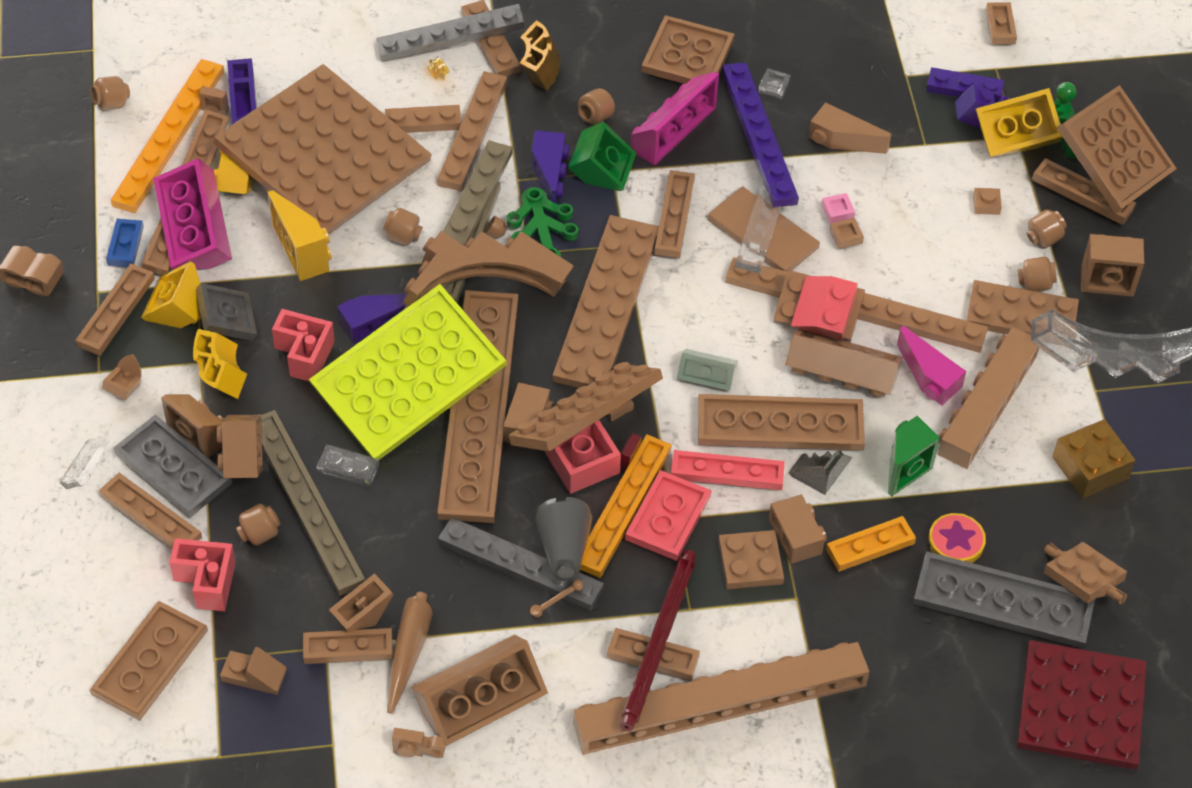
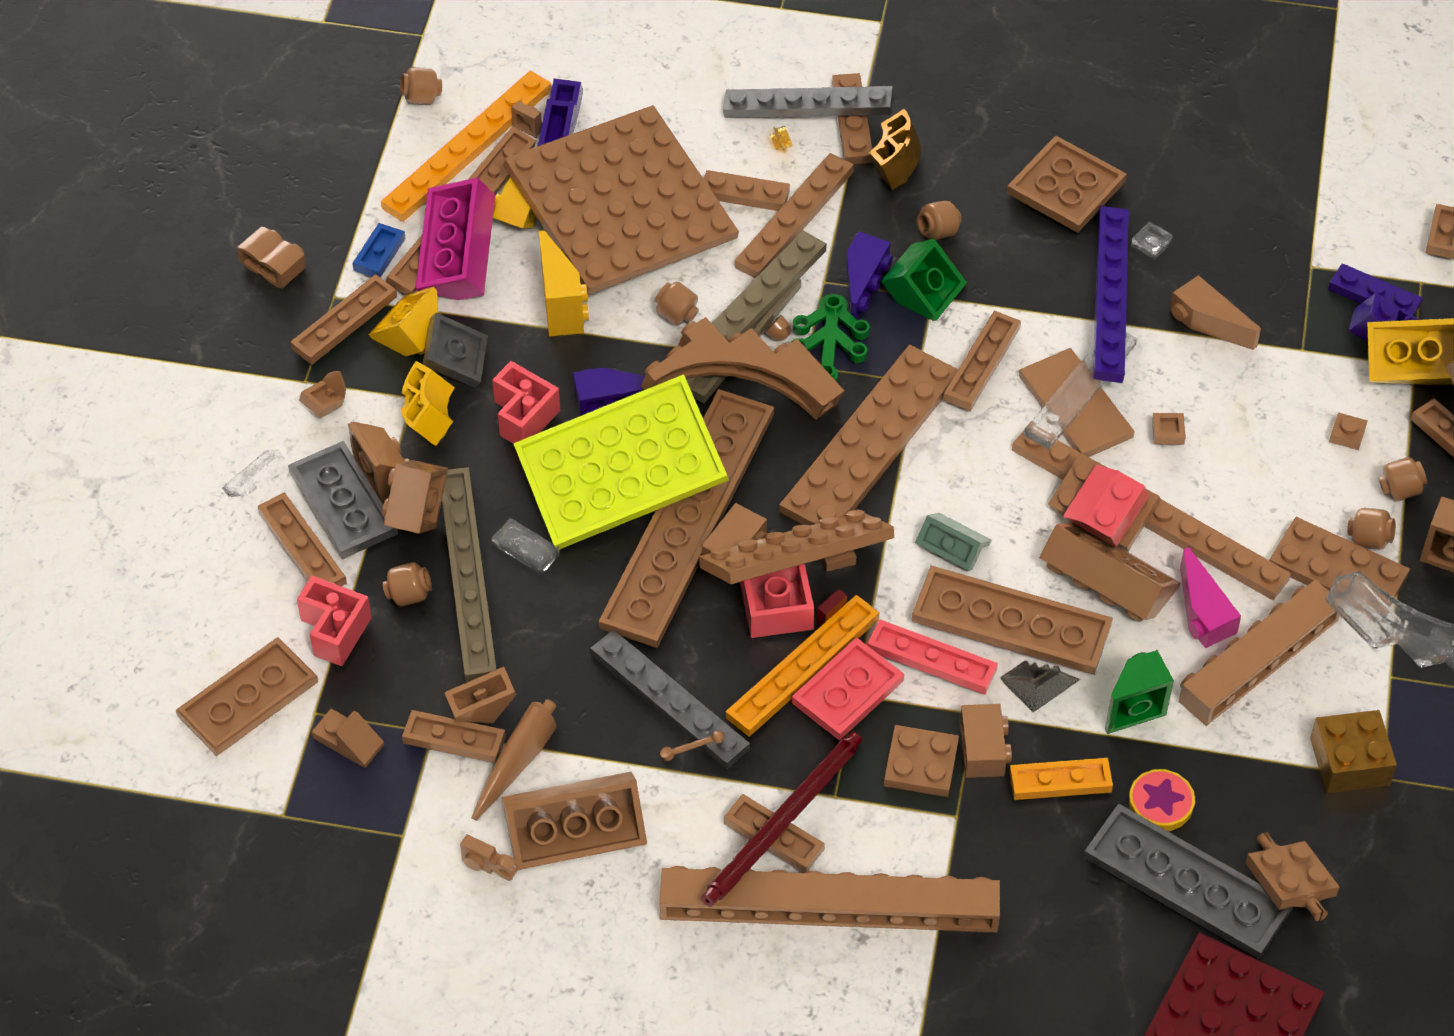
camera: 20 degrees right, 0 degrees up
dark grey cone [535,497,593,579] -> none
dark pink slope [630,72,719,166] -> none
bright pink plate [822,193,855,223] -> none

